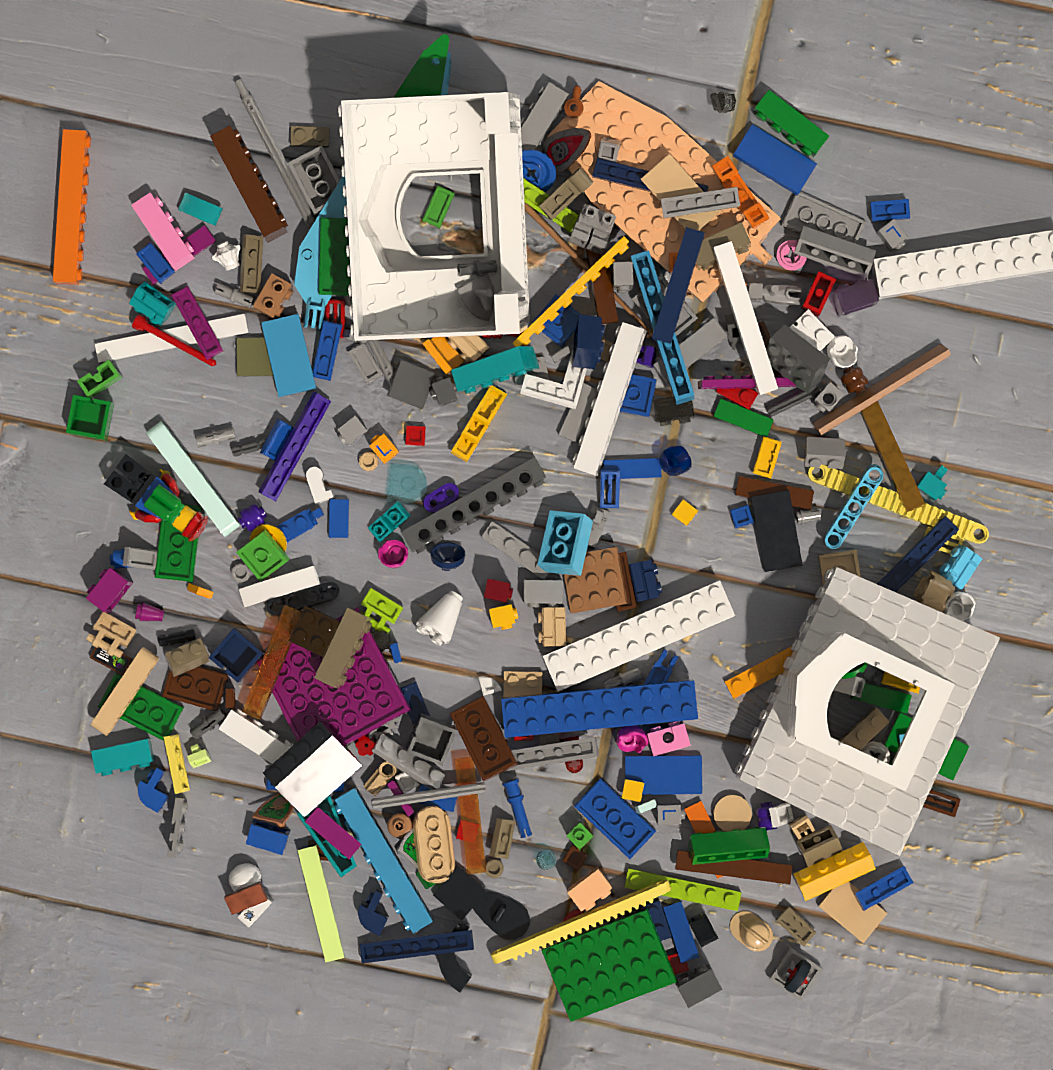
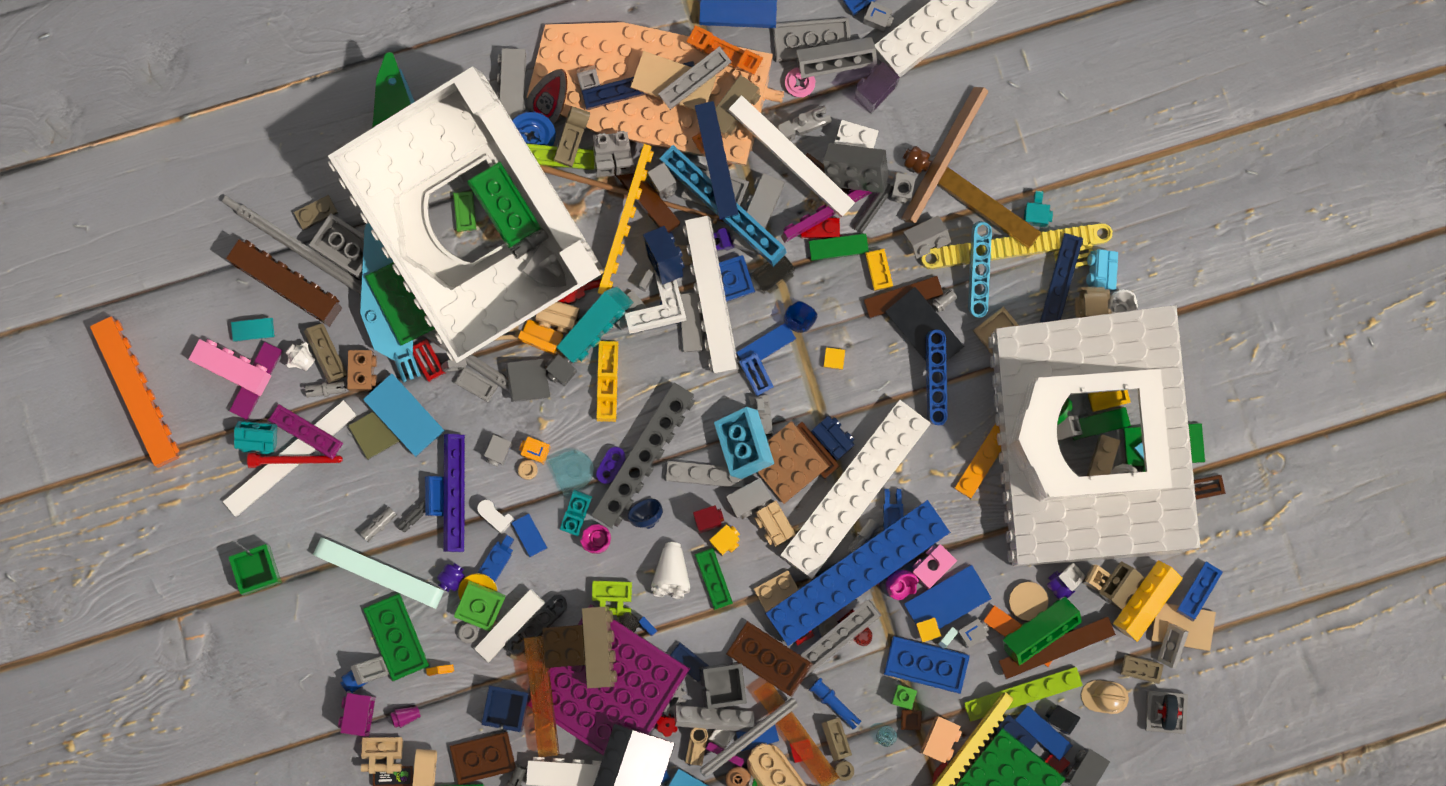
camera: 30 degrees left, 5 degrees down
bright green brick [77,360,123,399] -> none
piece [104,454,208,542] -> none
blue tile [136,242,175,284] -> none
black axle [158,629,196,647] -> none
dark tan brick [165,638,209,677] -> none
reddish brown tile [226,688,235,708] -> none
blue tile [313,320,343,381] -> none
red tile [406,426,426,446] -> none
white tile [478,676,502,696] -> none
blue tile [532,294,581,348] -> none
dark orange plate [564,85,584,118] -> none
dark grey brick [725,314,744,350] -> none
blue tile [729,505,754,529] -> none
red brick [801,271,836,317] -> none
white hair [827,335,858,368] -> none
none -> green tile [467,162,541,248]
none -> green tile [695,548,733,610]
none -> blue beam [926,330,948,425]
none -> light grey hinge [1157,624,1189,668]

